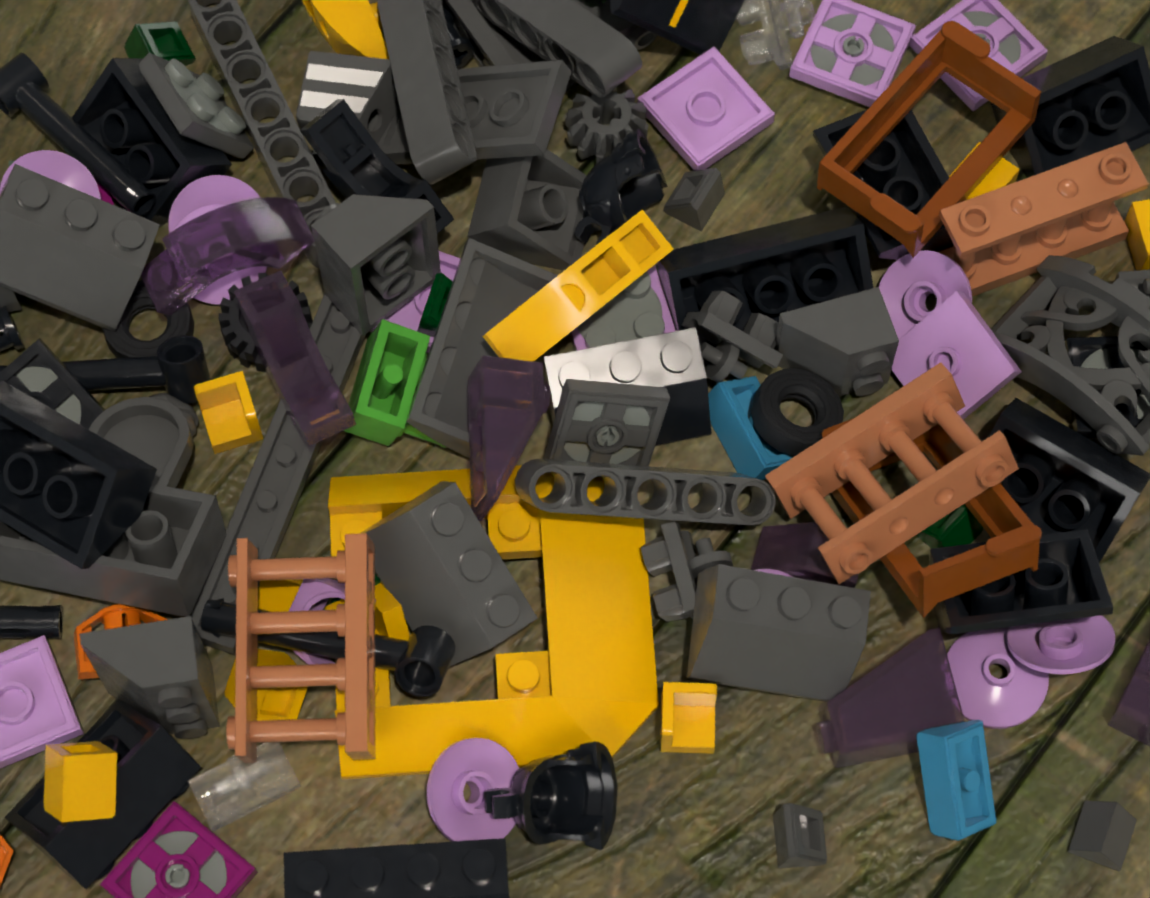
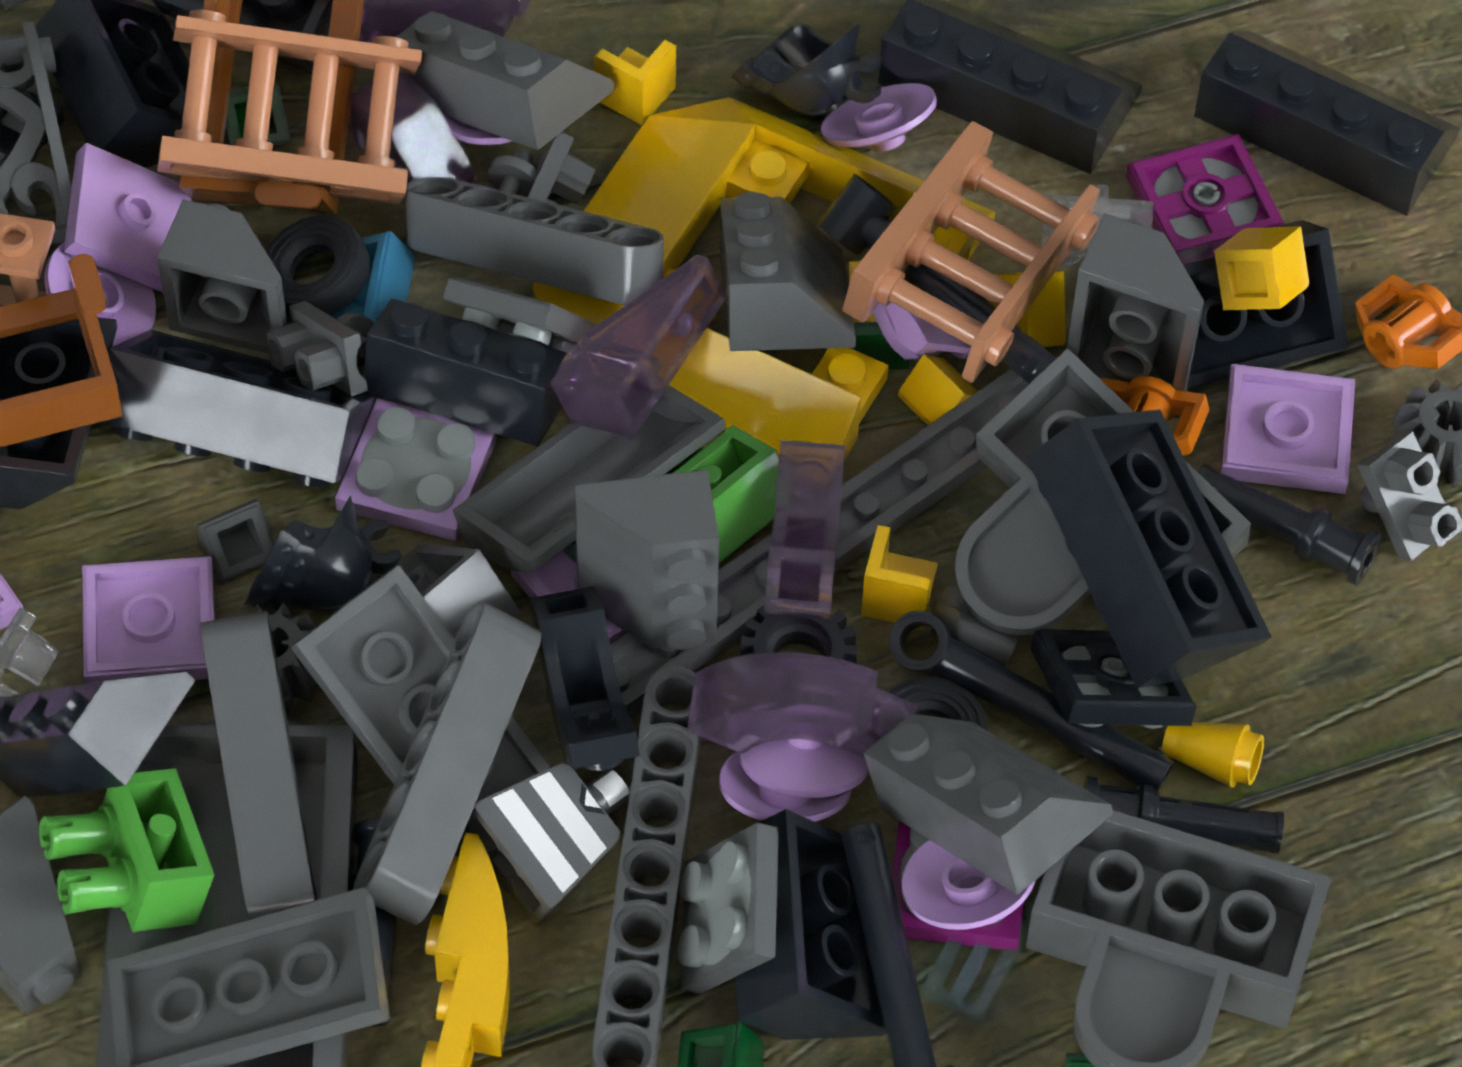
camera: 150 degrees left, 10 degrees down
yellow slope [482,209,674,377] -> none

